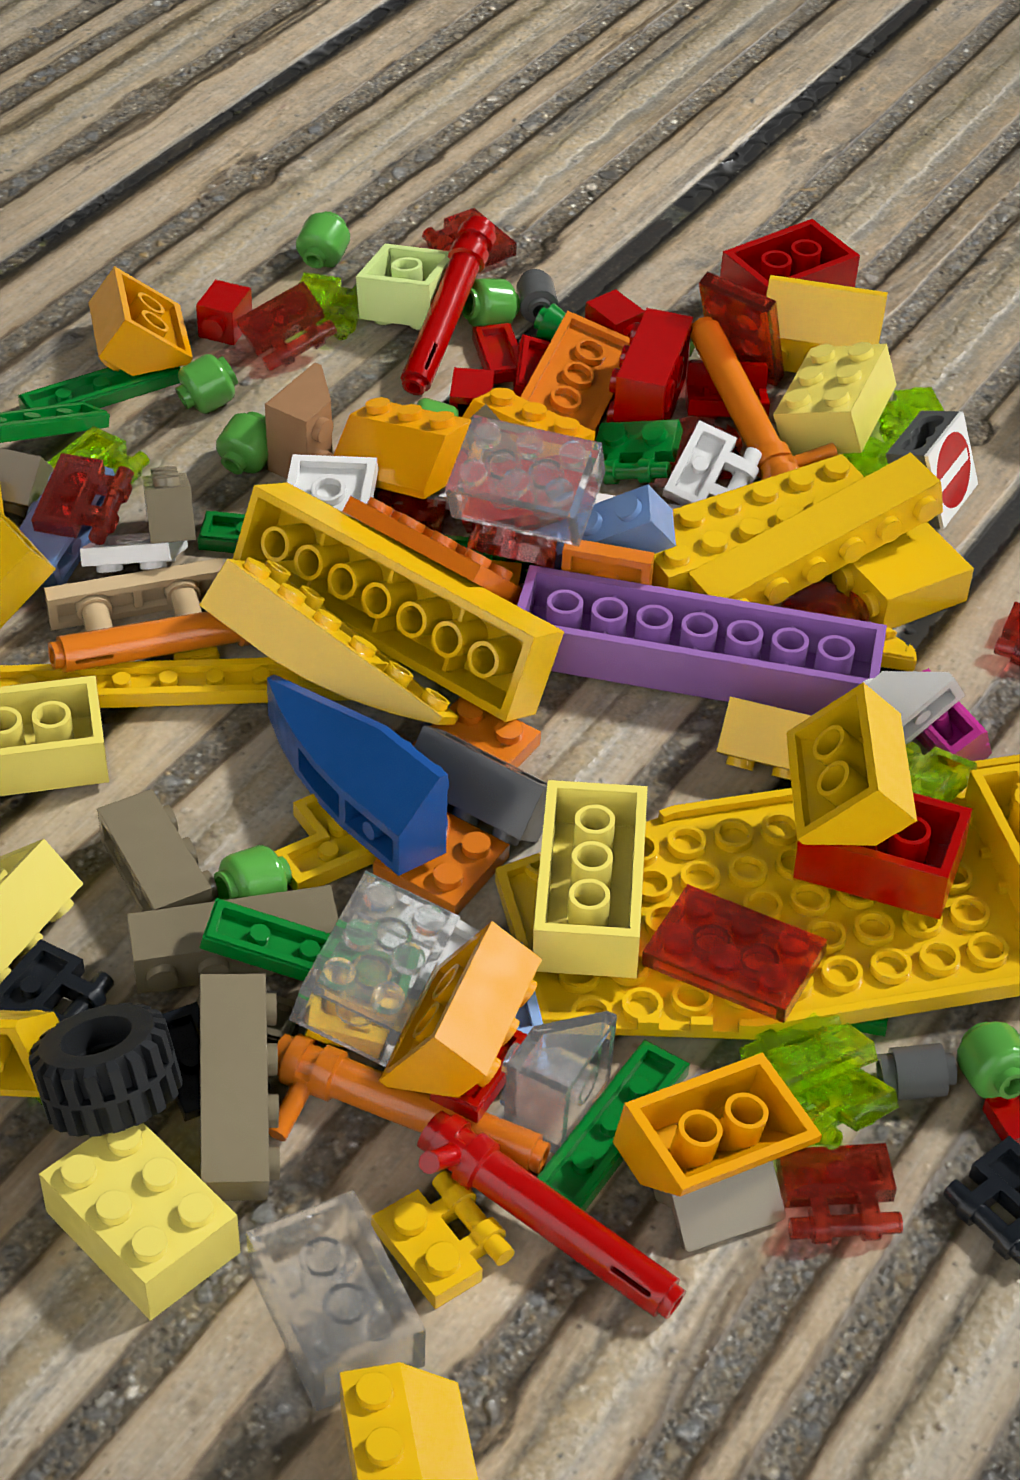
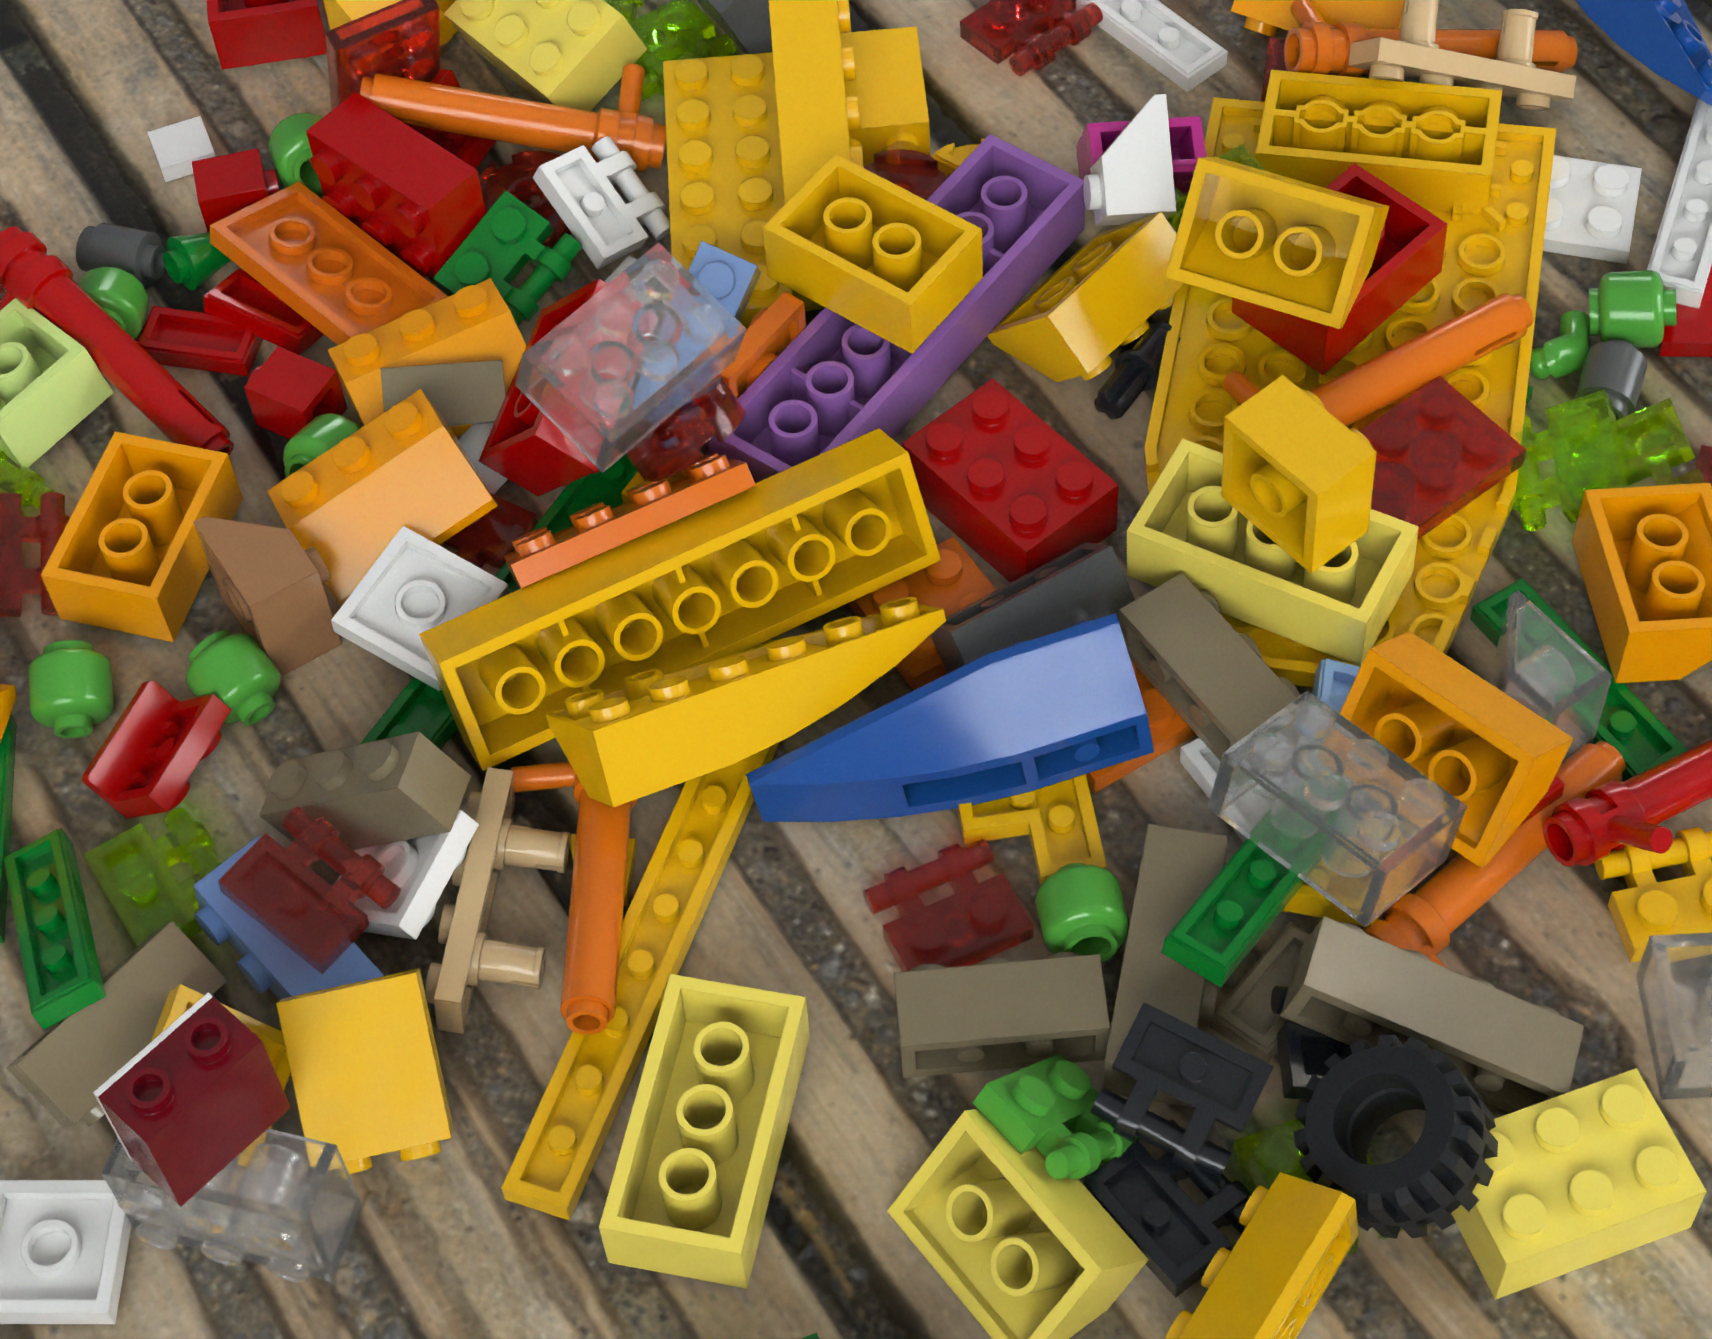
camera: 60 degrees left, 10 degrees up
none -> light orange brick [41,431,243,642]
none -> red bracket [82,680,231,819]
none -> white tile [147,116,216,183]
none -> yellow brick [762,154,983,354]
none -> clear red plate [863,839,1033,972]
none -> red brick [901,378,1119,582]
none -> bright green plate [973,1053,1140,1180]
none -> black plate [1090,1002,1274,1178]
none -> black axle [1094,321,1181,420]
none -> dark tan brick [1119,573,1303,778]
none -> yellow brick [1221,375,1377,574]
none -> orange cylinder [1223,293,1533,426]
none -> bright green arm [1530,310,1590,380]

